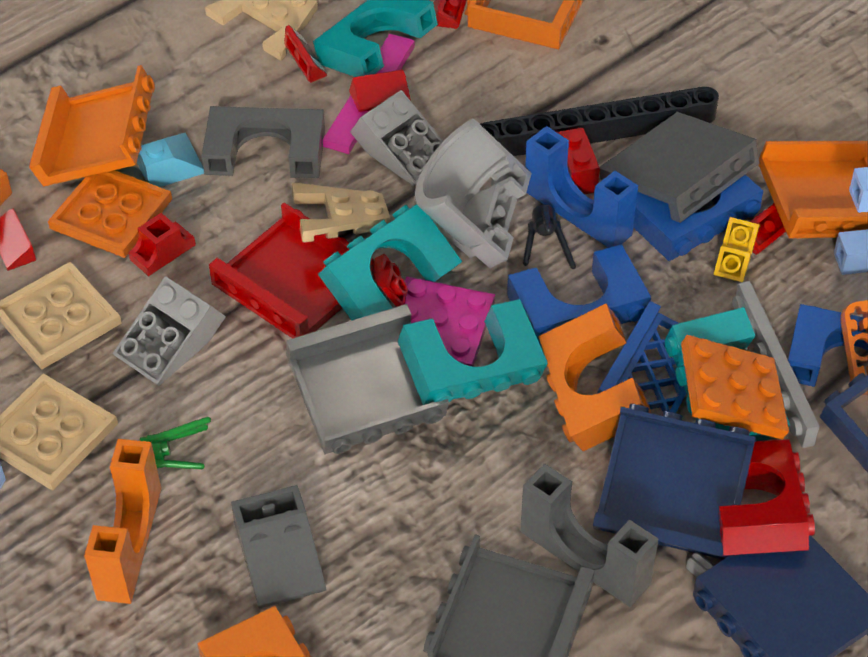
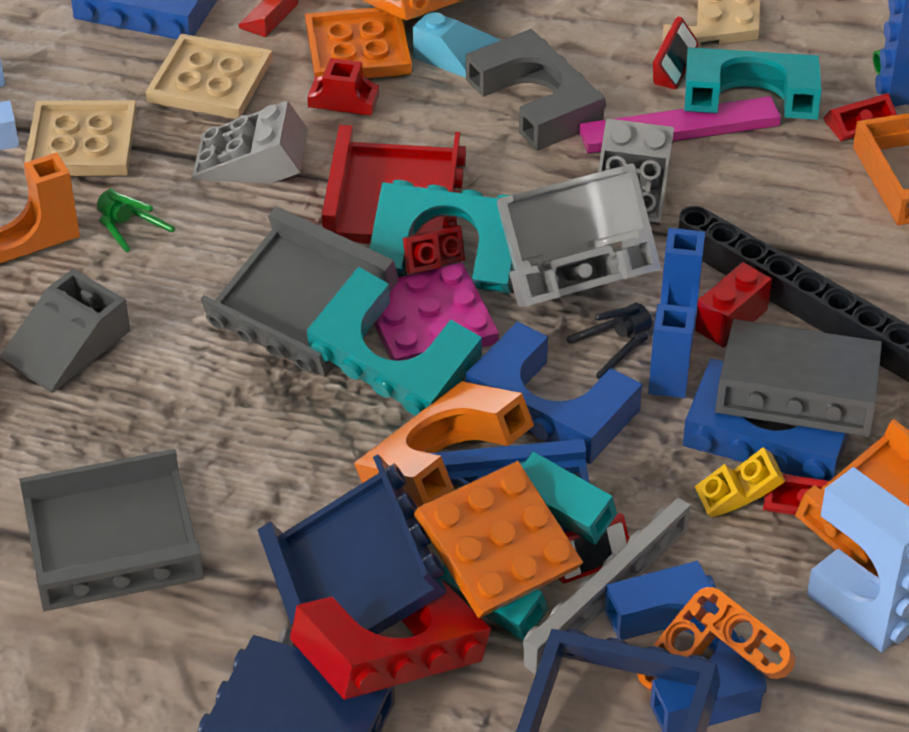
camera: 55 degrees right, 5 degrees down
tan wing [292,183,390,242] -> none
red slope [349,70,411,112] -> none
dark grey arch [520,463,658,607] -> none

